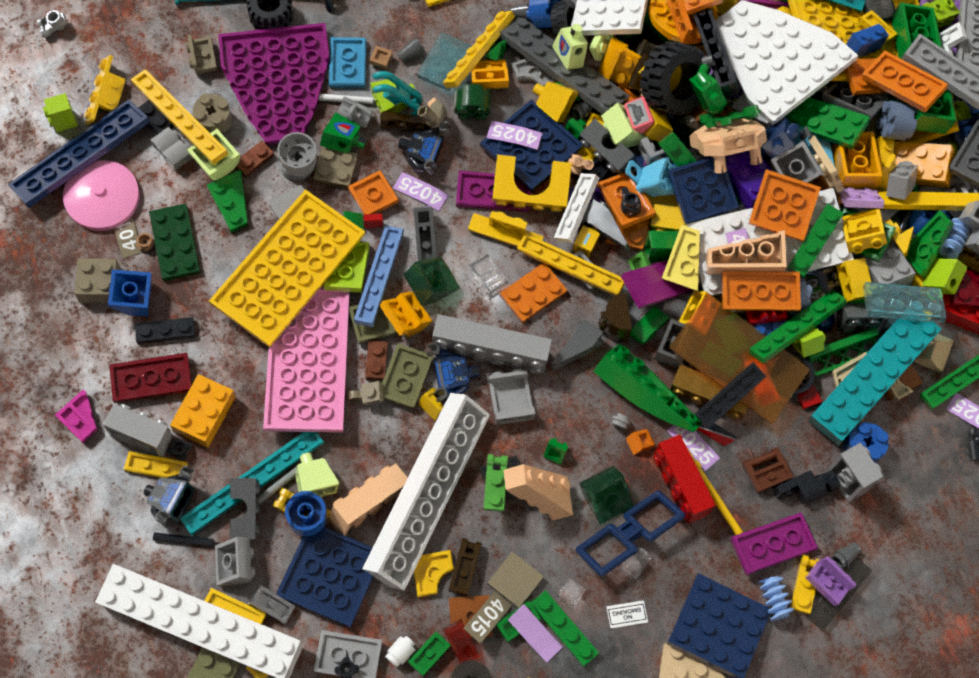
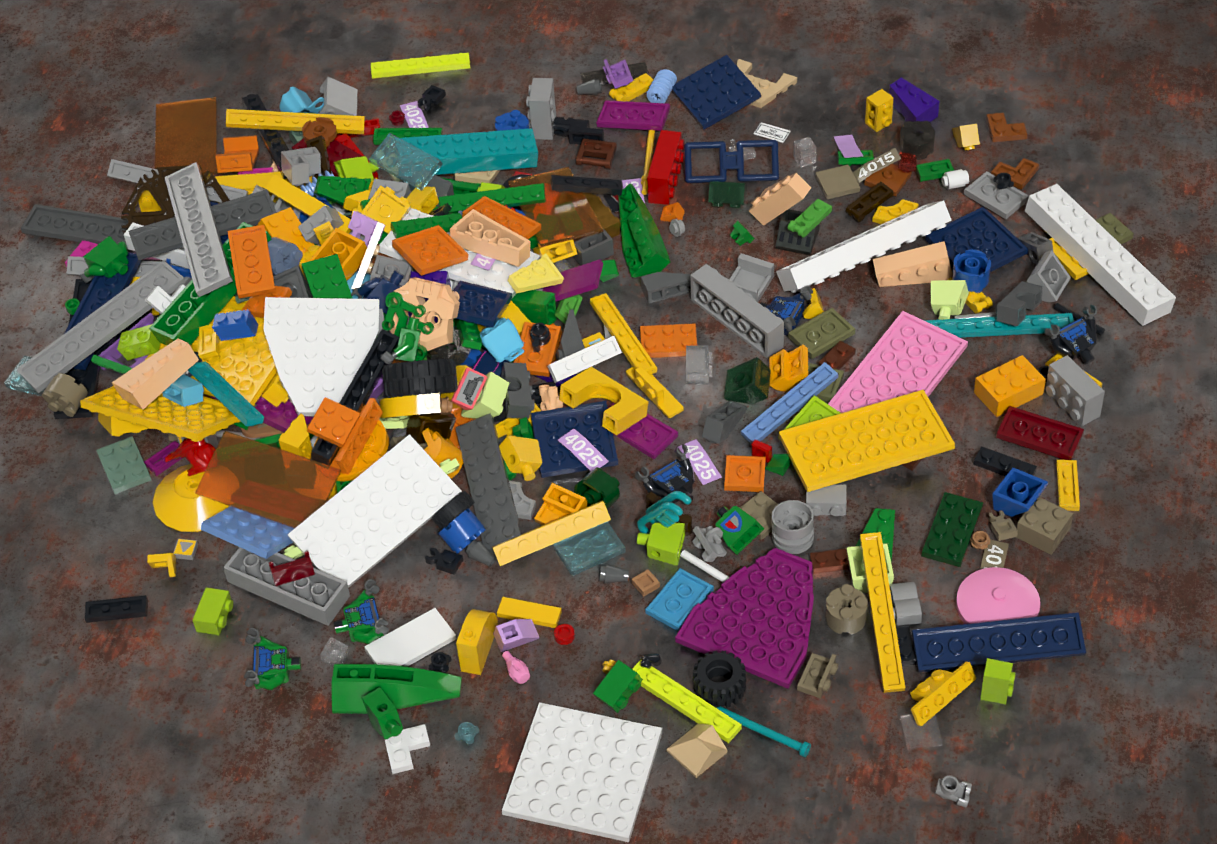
camera: 135 degrees left, 20 degrees down
dark pink wing [55,389,98,443] -> none
dark tan plate [348,381,383,405] -> none
dark tan arm [417,97,447,127] -> none
green slope [485,40,507,61] -> none
green plate [531,590,599,667] -> none
yellowish green torso [552,24,588,70] -> none
dark brown brick [598,293,632,343] -> none
light grey bracket [638,137,666,166] -> none
none -> dark tan plate [989,510,1018,541]
none -> yellow tile [1056,460,1080,511]

